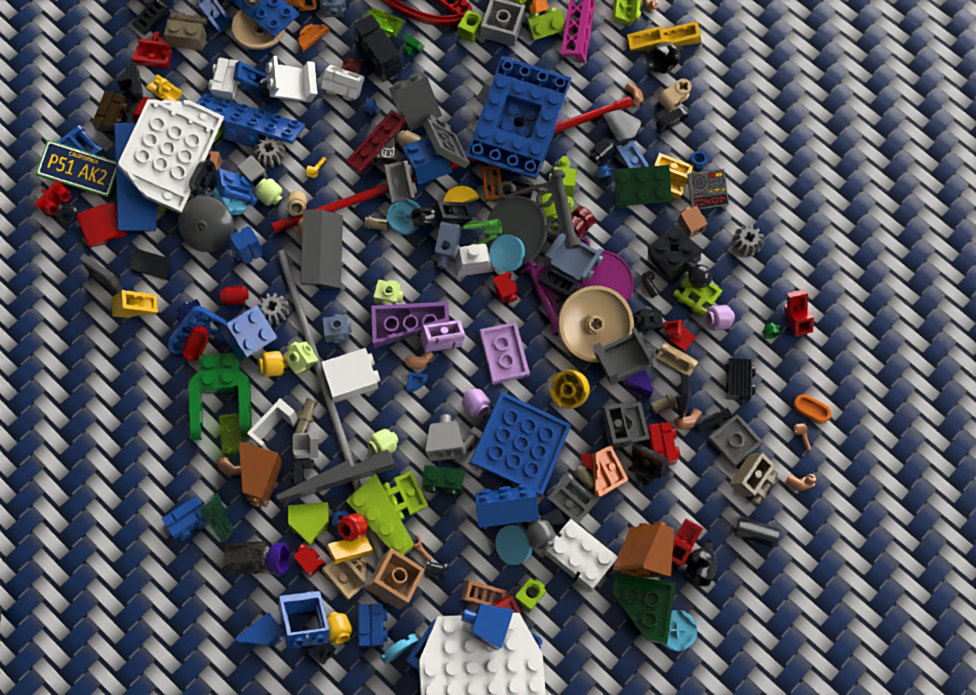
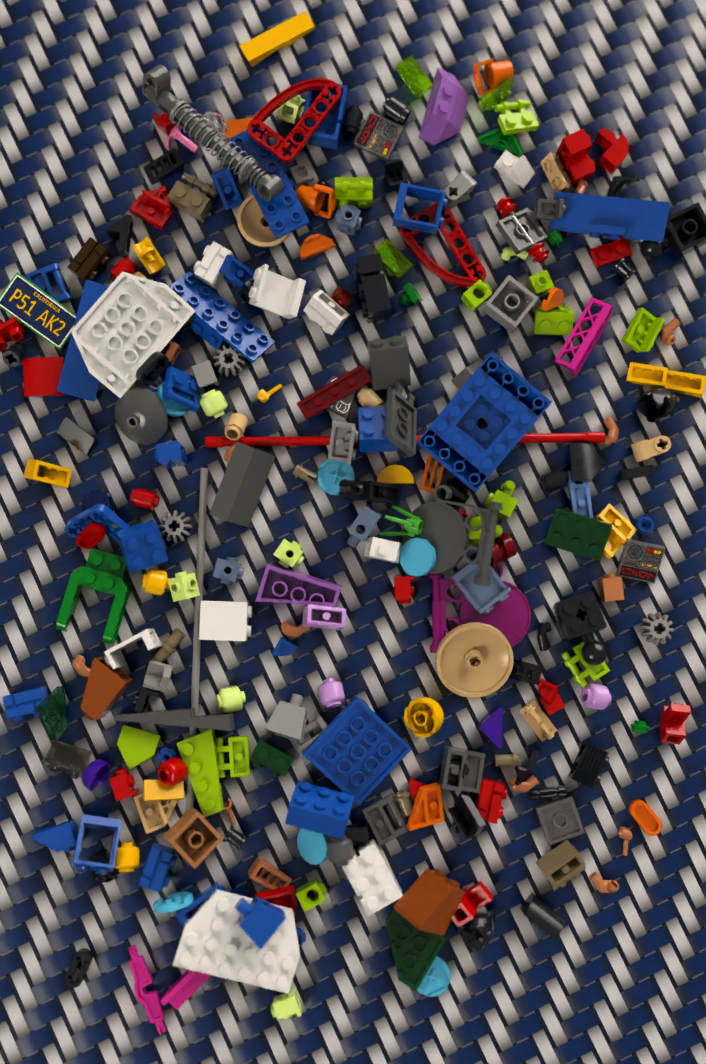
camera: 15 degrees right, 15 degrees up
flat silver tile [80,254,122,293] -> none
clear neon green plate [219,413,242,455] -> none
blue plate [363,98,378,116] -> none
lavender tile [479,322,530,385] -> none
black slope [538,267,580,301] -> none
dark grey panel [593,328,655,385] -> none
blue plate [595,165,613,180] -> none

